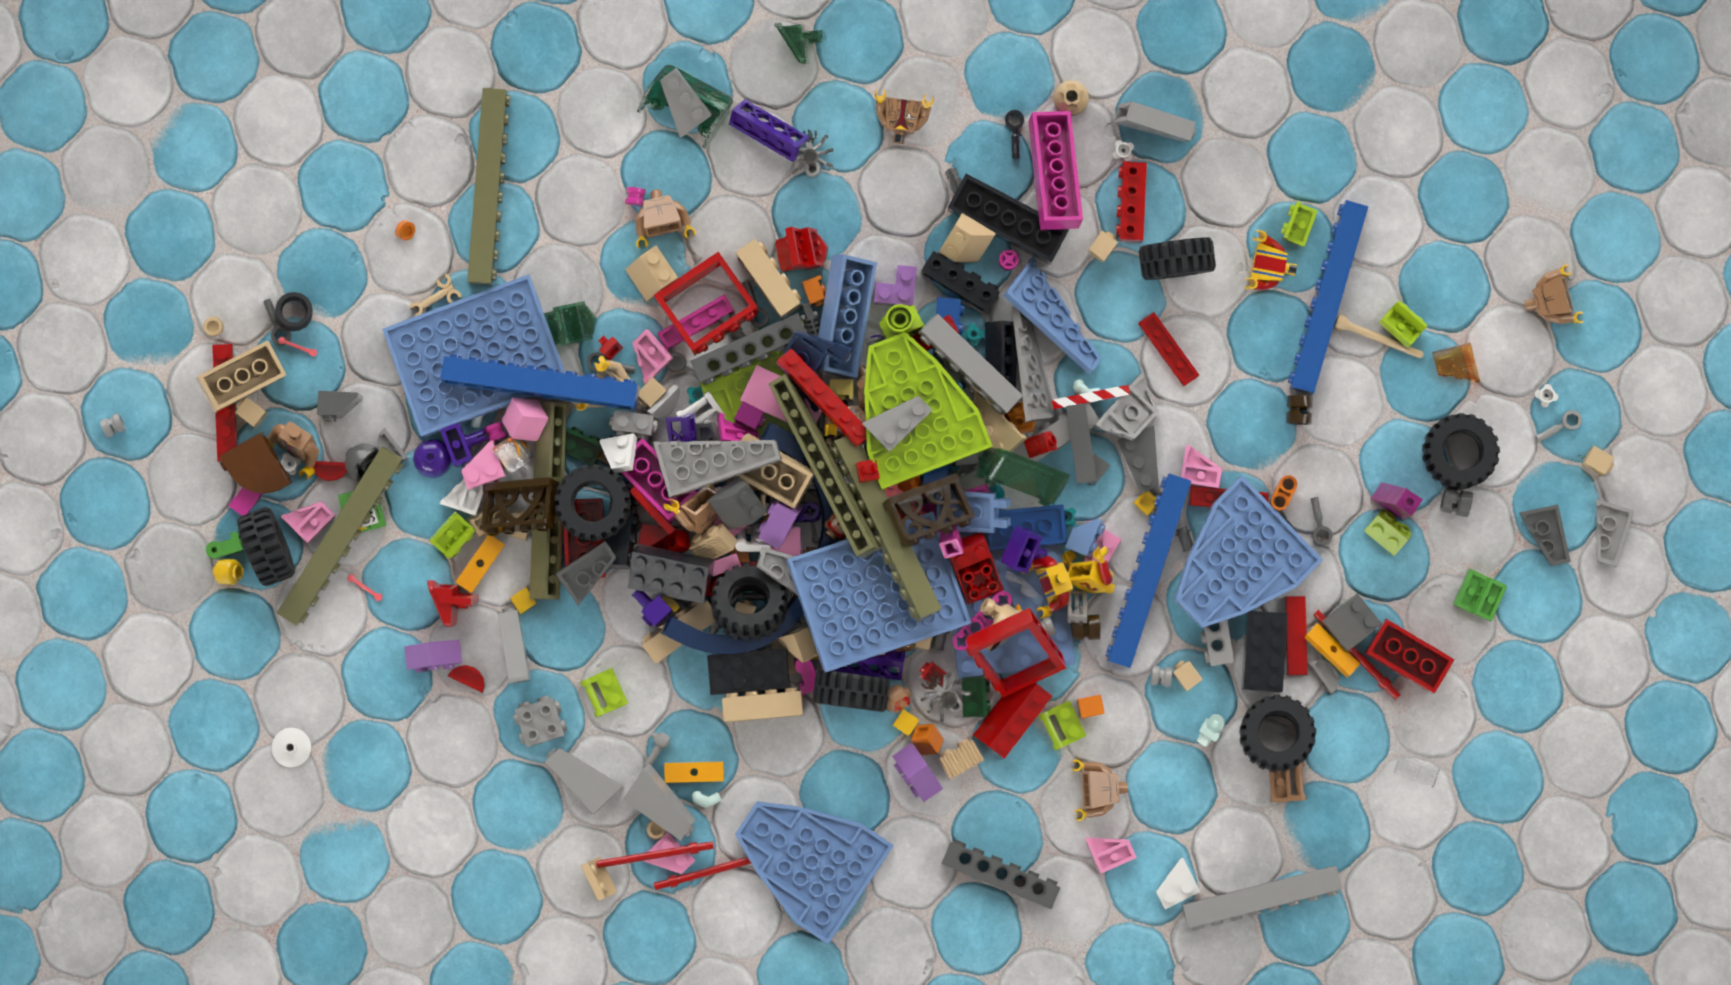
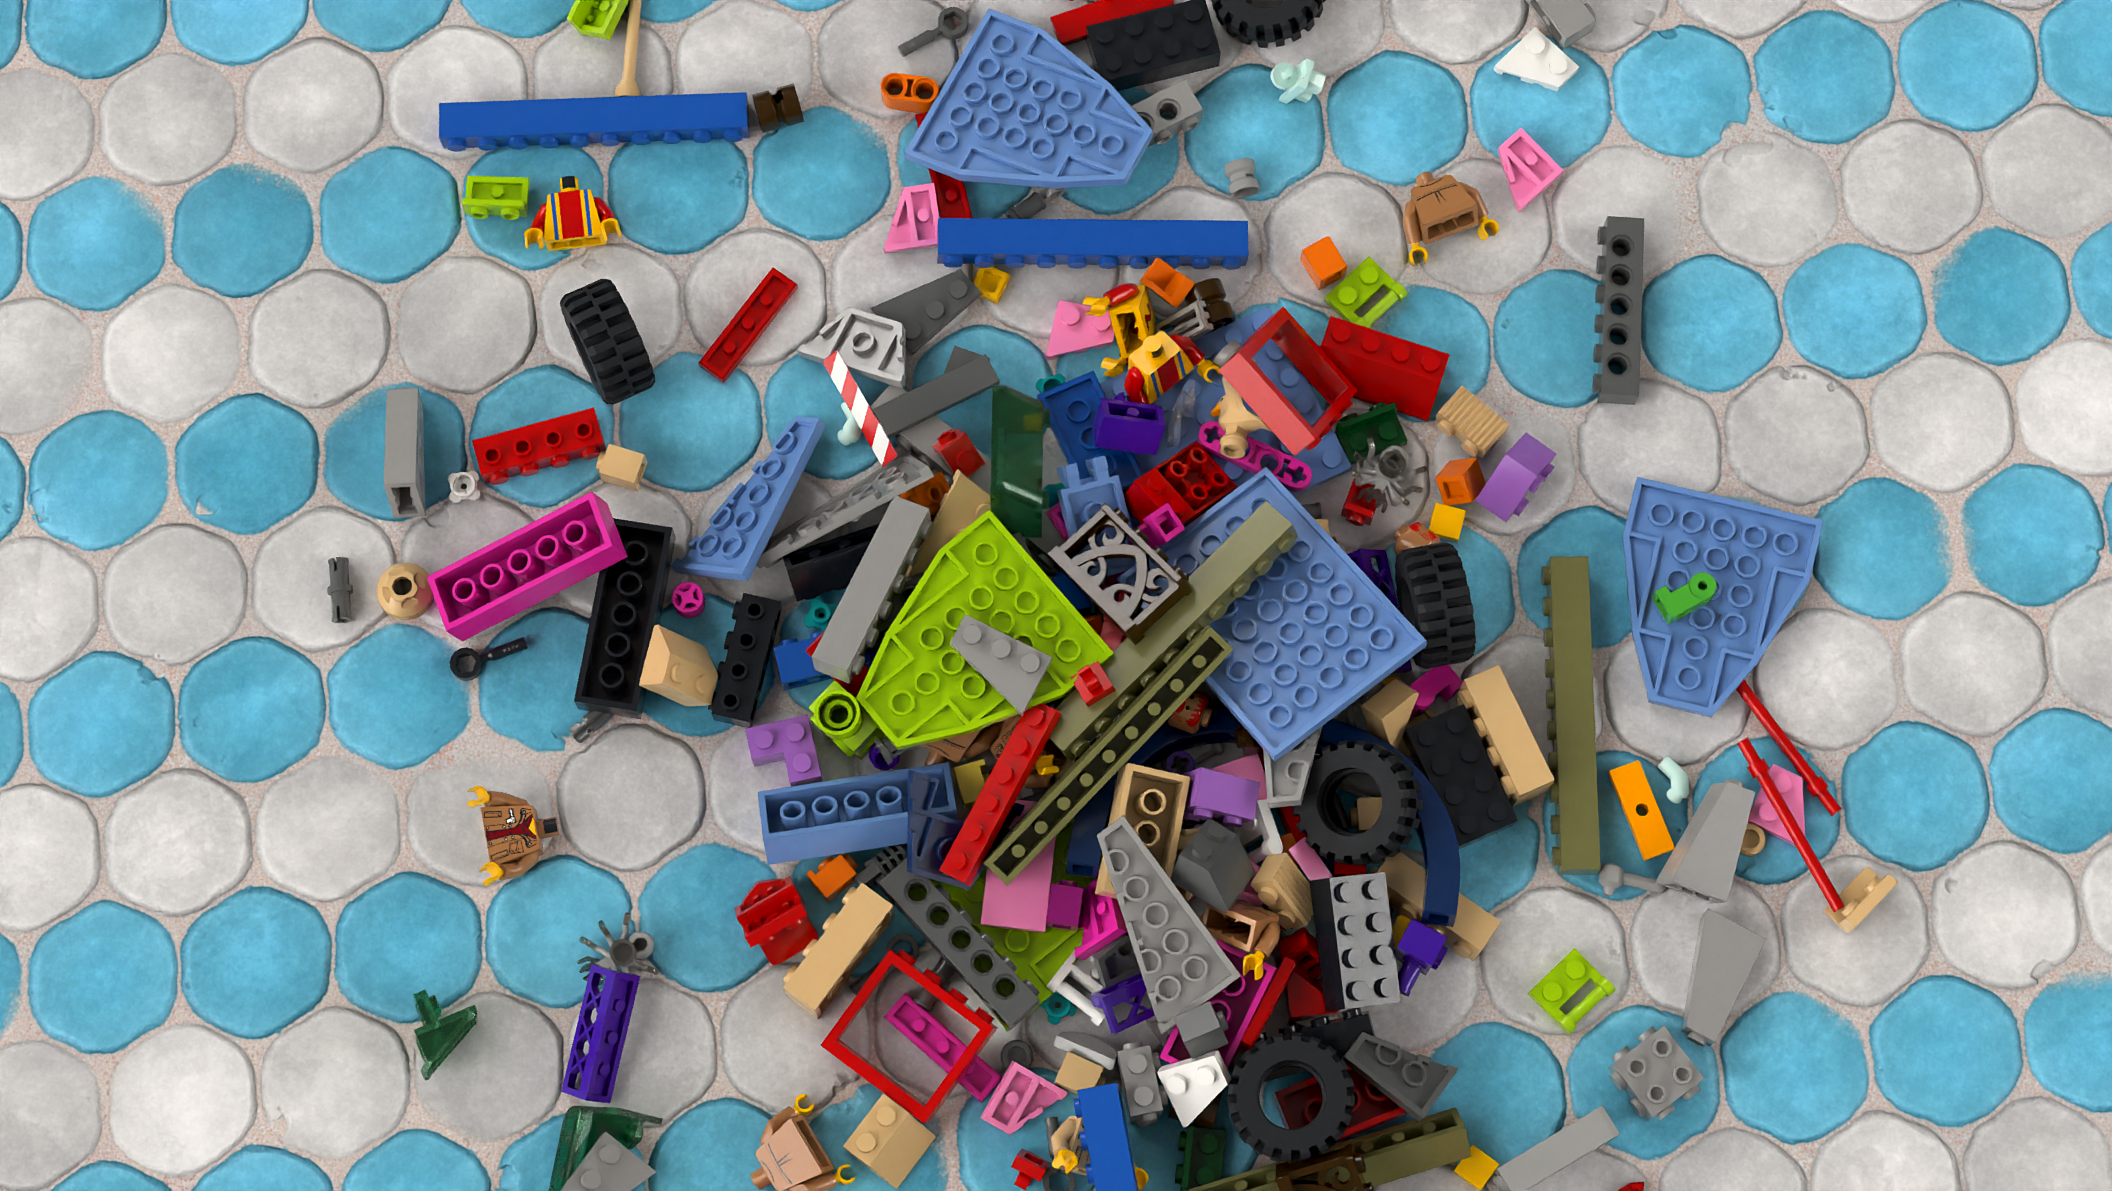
camera: 110 degrees left, 10 degrees down
medium blue slope [1065,518,1106,557] -> none
tan brick [1172,660,1203,692] -> none
none -> dark grey pin [327,557,353,623]
none -> orange panel [1139,258,1195,308]
none -> brick [1174,1001,1230,1059]
none -> olive brick [1541,556,1601,875]
none -> bright green leg [1652,572,1717,625]

